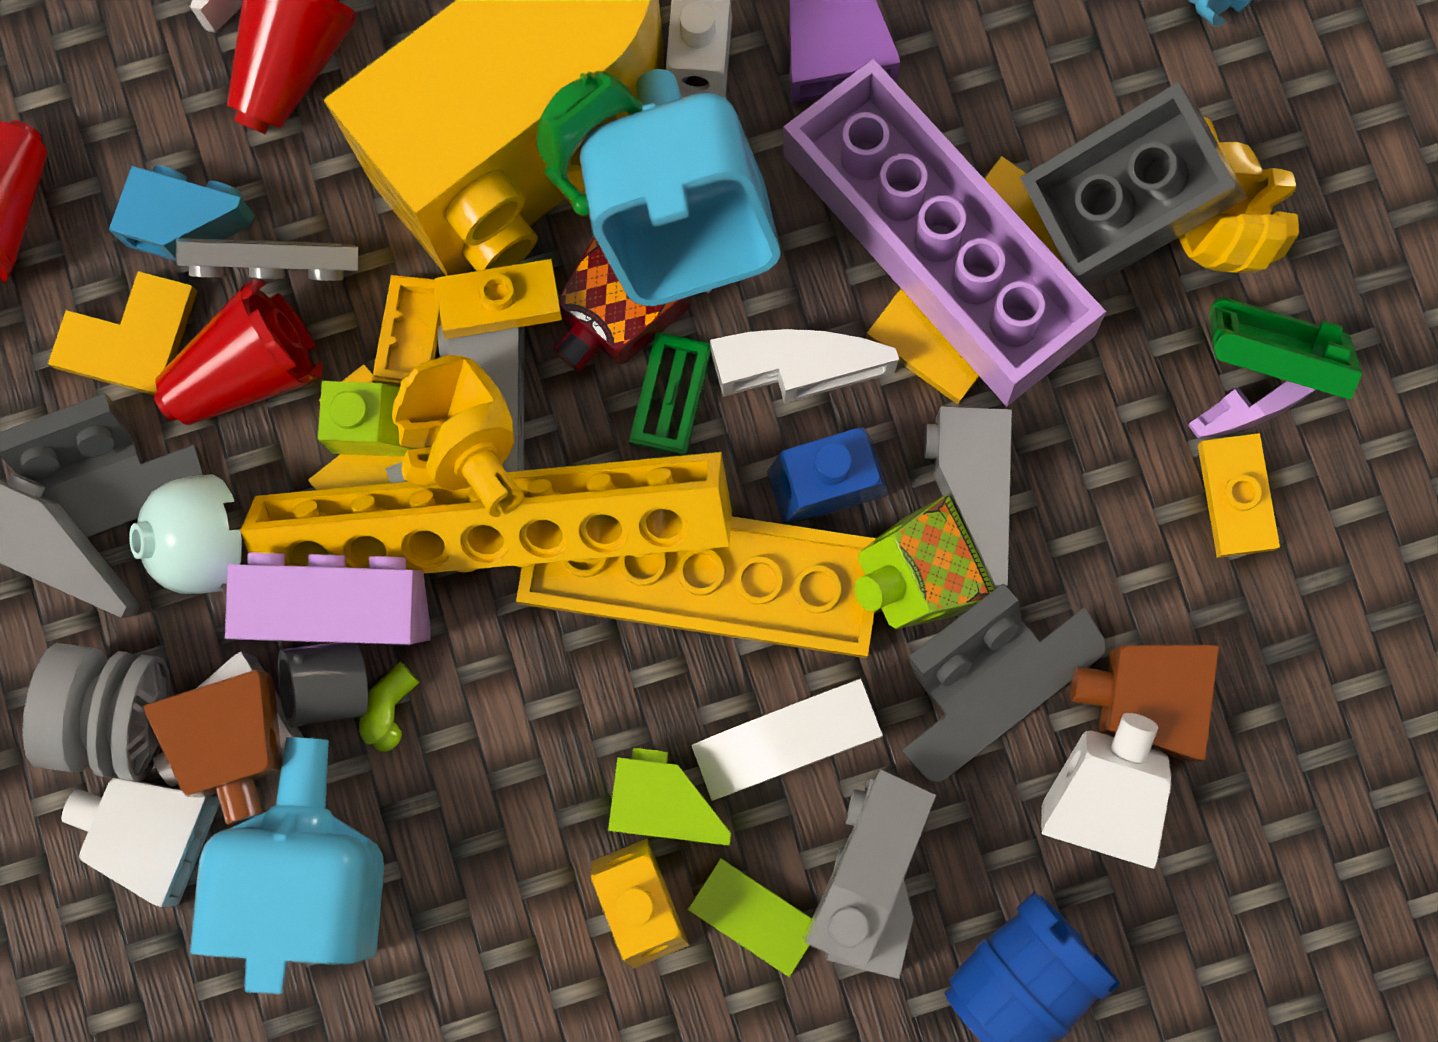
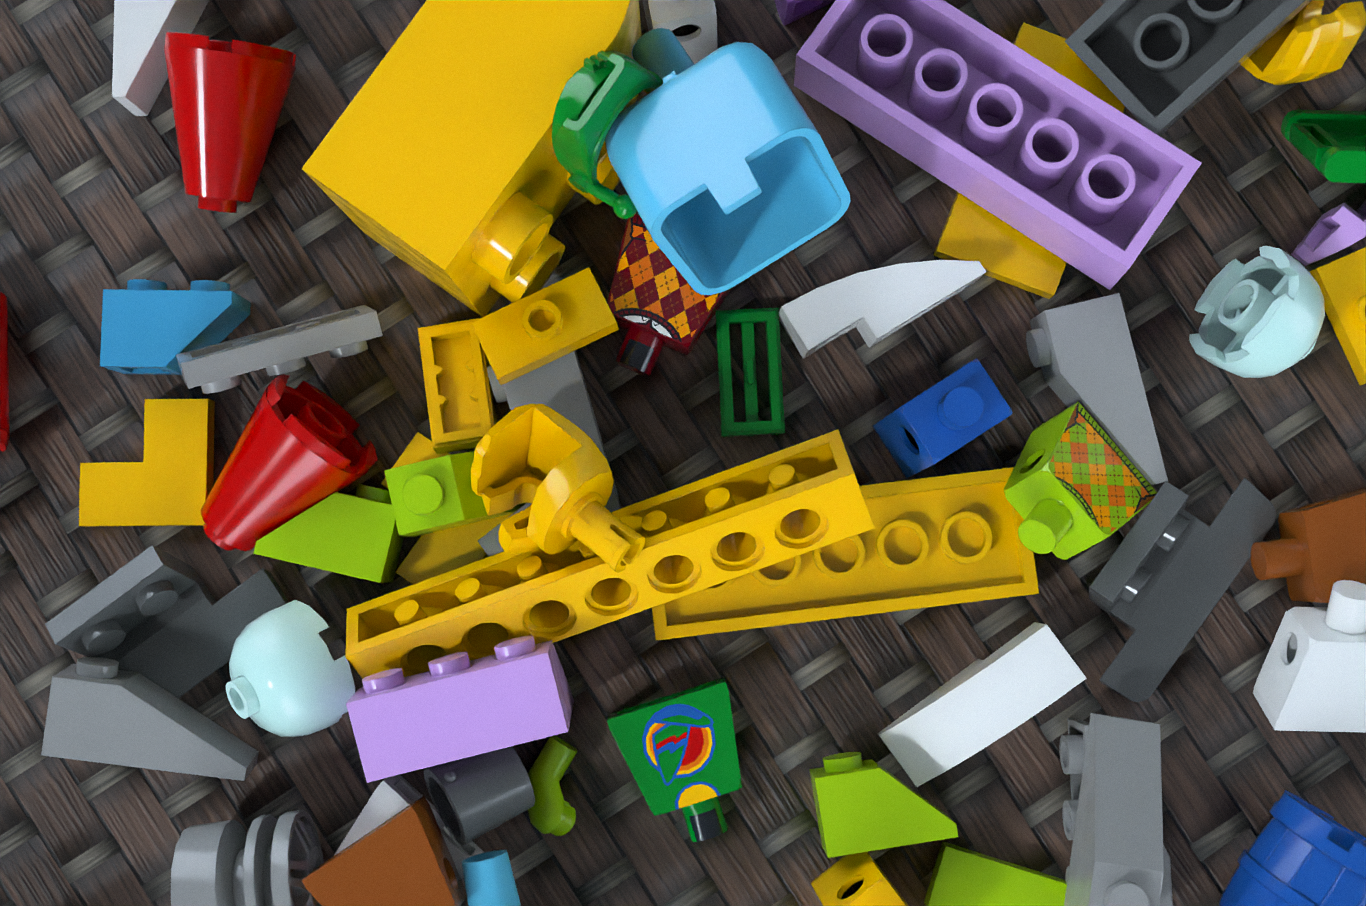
camera: 20 degrees left, 5 degrees up
none -> lime slope [253,484,404,583]
none -> green torso [607,677,742,842]
none -> light aqua cylinder [1189,245,1325,378]

